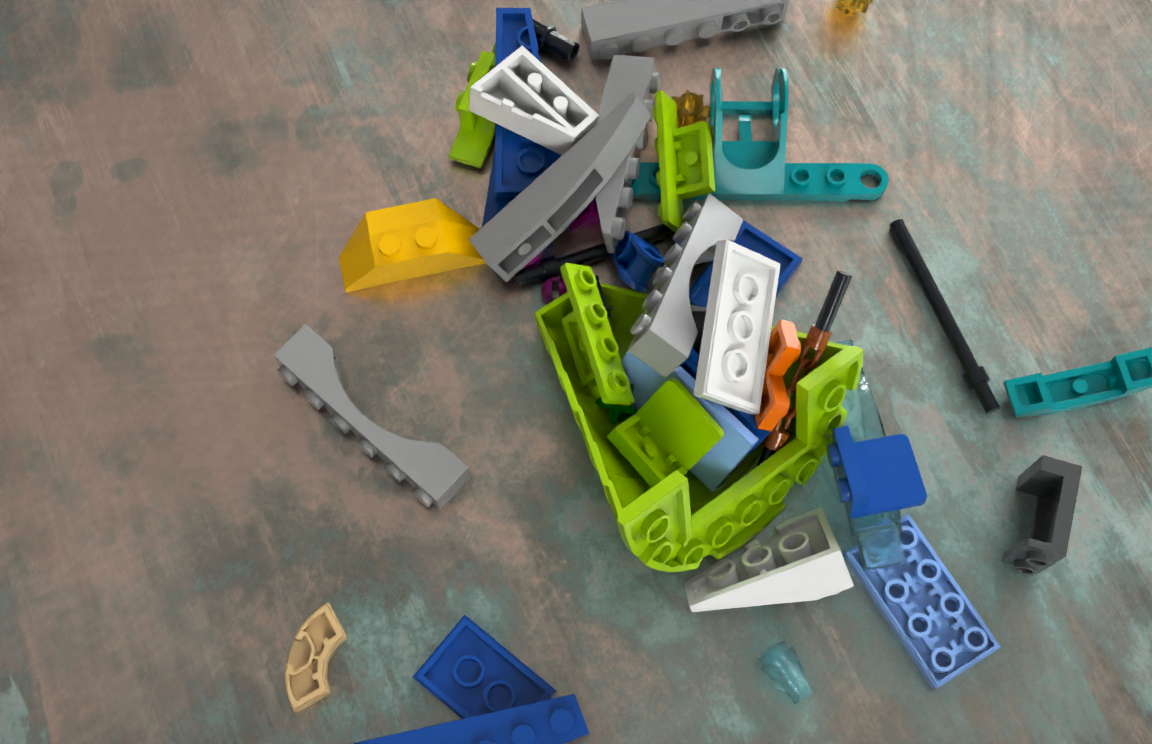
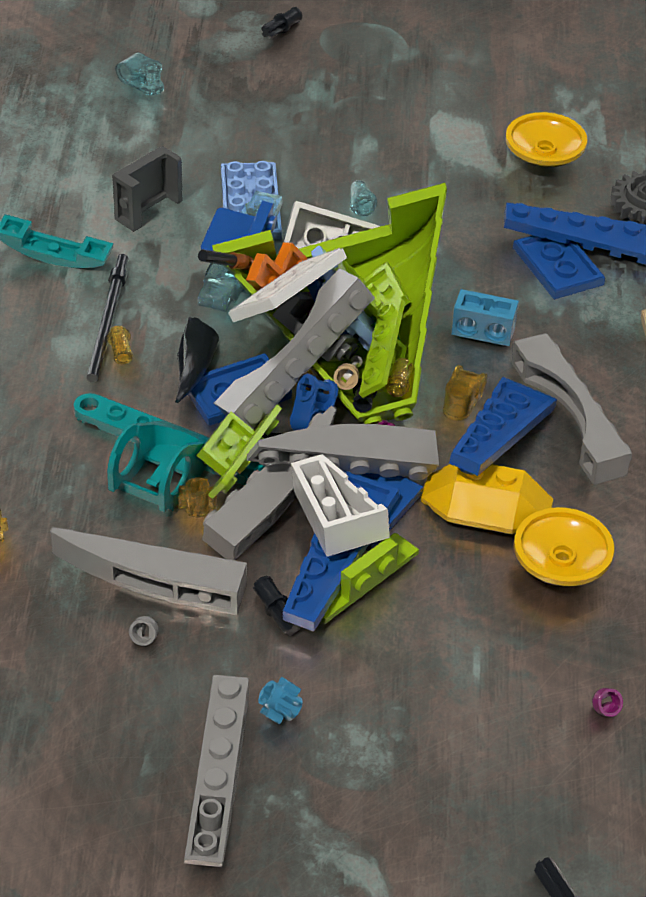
camera: 155 degrees left, 25 degrees down
none -> clear yellow pin [107,326,133,365]
none -> black piece [175,317,219,403]
none -> tan hinge [334,355,363,390]
none -> clear yellow pin [385,358,414,397]
none -> clear yellow piece [443,365,488,421]
none -> blue wing [449,377,557,476]
none -> dark azure brick [451,289,519,346]
none -> yellow dish [514,507,614,586]
none -> magenta hinge [592,688,623,717]

